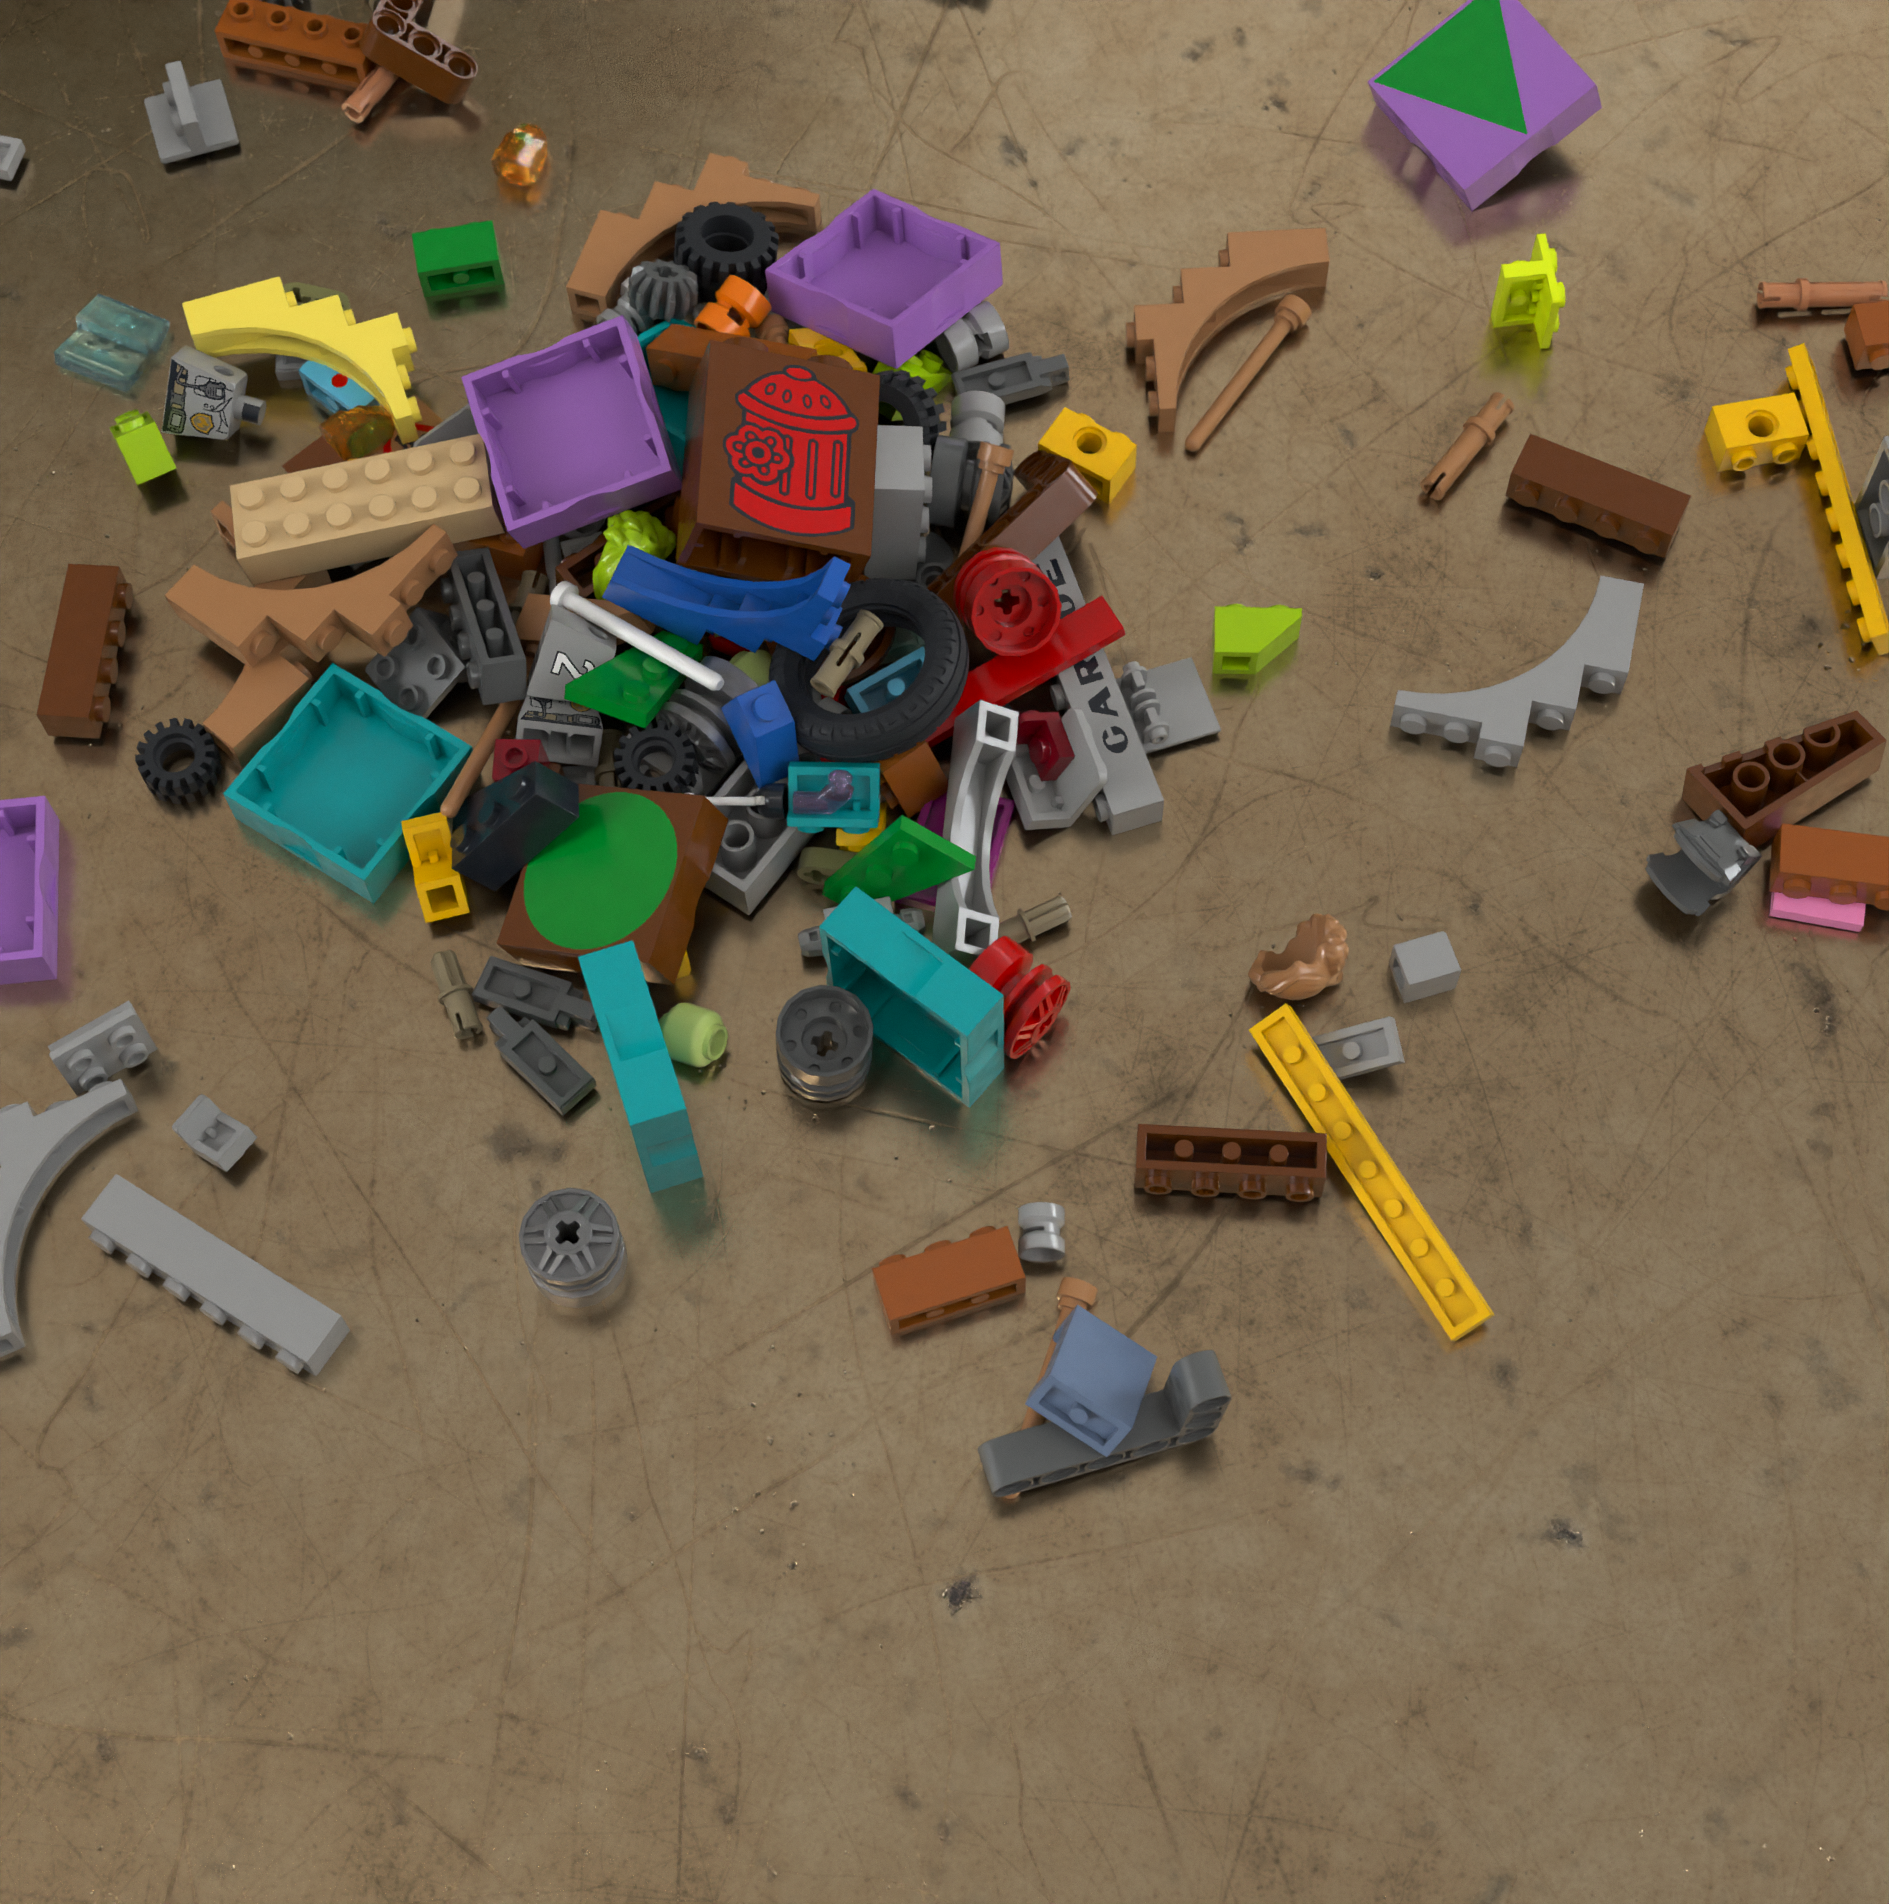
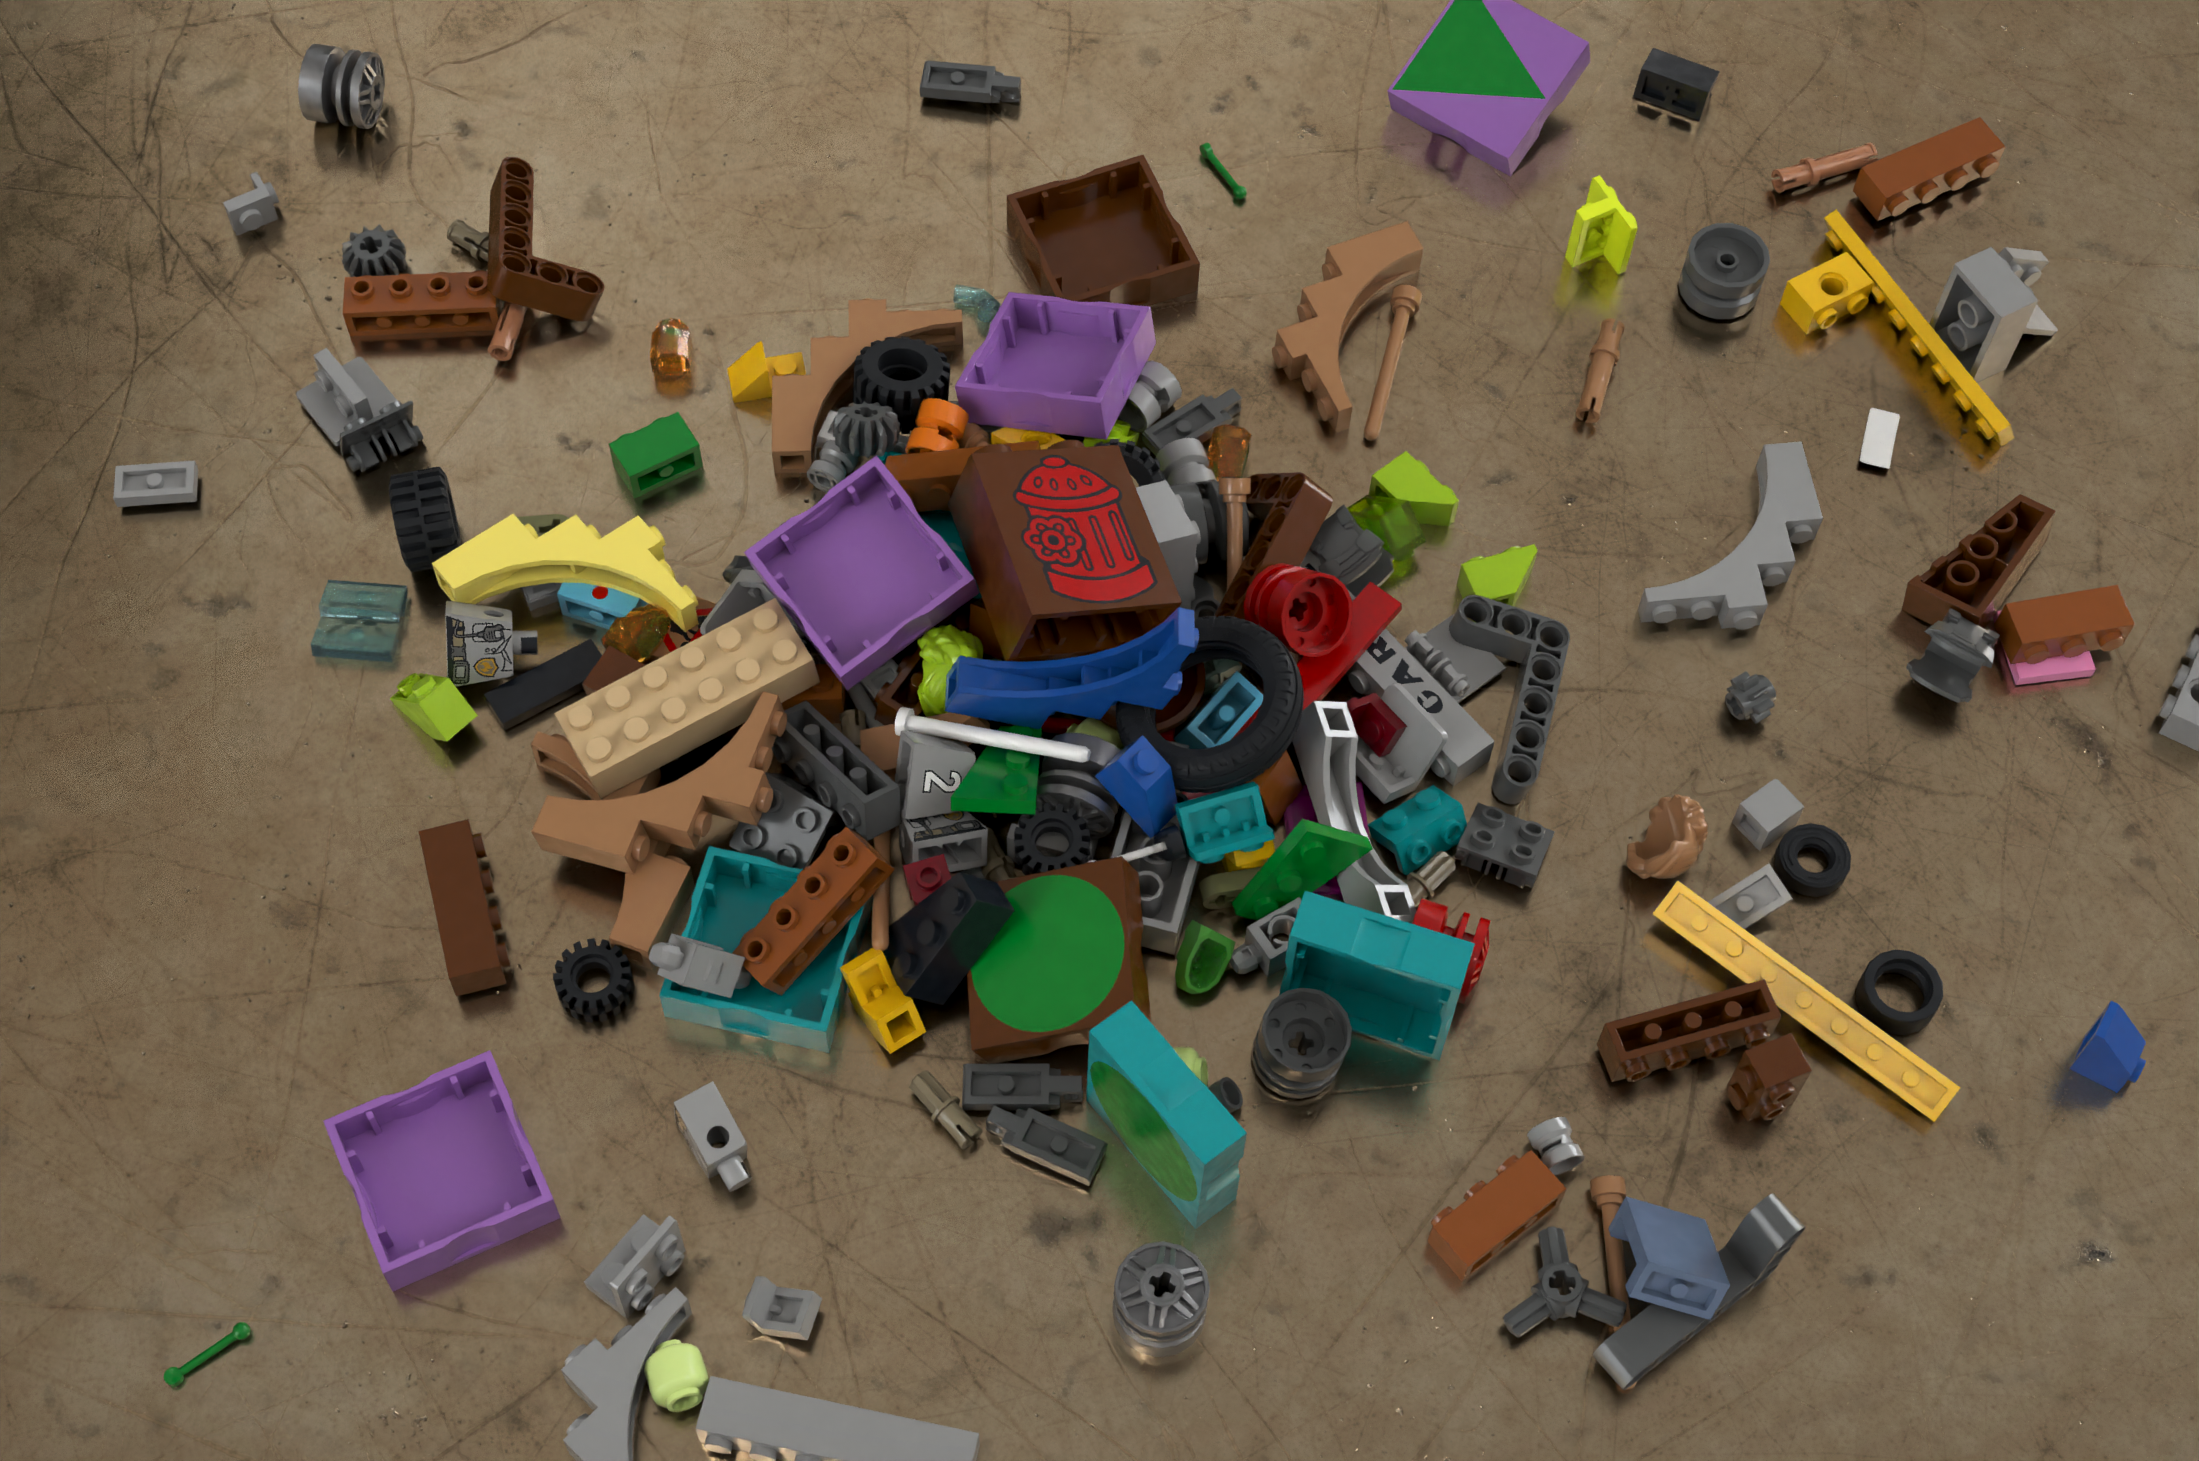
camera: 25 degrees left, 5 degrees down
arm [793,770,855,814] -> none
dark tan pin [810,609,883,698] -> none
yellow brick [1038,407,1137,504] -> none
reddish brown brick [1505,433,1691,558] -> none
none -> dark grey hinge [340,400,424,472]
none -> black tyre [389,466,461,573]
none -> black tile [484,638,602,731]
none -> yellowish green head [644,1339,709,1412]
none -> light grey piece [649,933,752,998]
none -> light grey torso [673,1081,752,1192]
none -> yellow slope [727,341,806,403]
none -> dark orange brick [732,827,895,996]
none -> clear light blue arm [953,284,1000,323]
none -> reddish brown tile [1007,155,1200,306]
none -> rock [1175,920,1236,994]
none -> green hinge [1199,143,1247,200]
none -> clear orange rock [1207,424,1252,483]
none -> dark grey hinge [1208,1077,1243,1113]
none -> dark grey piece [1309,504,1394,597]
none -> clear neon green slope [1347,494,1426,562]
none -> lime slope [1368,451,1459,526]
none -> teal bracket [1368,785,1467,875]
none -> dark grey beam [1449,595,1570,804]
none -> dark grey hinge [1454,803,1555,889]
none -> dark grey bush [1503,1226,1627,1337]
none -> black hinge [1633,48,1720,121]
none -> dark grey wheel [1678,223,1770,319]
none -> dark grey gear [1725,671,1776,724]
none -> reddish brown brick [1727,1033,1812,1122]
none -> black tyre [1775,823,1851,897]
none -> black tyre [1856,949,1943,1035]
none -> white sticker [1860,408,1900,469]
none -> blue slope [2070,1001,2146,1093]

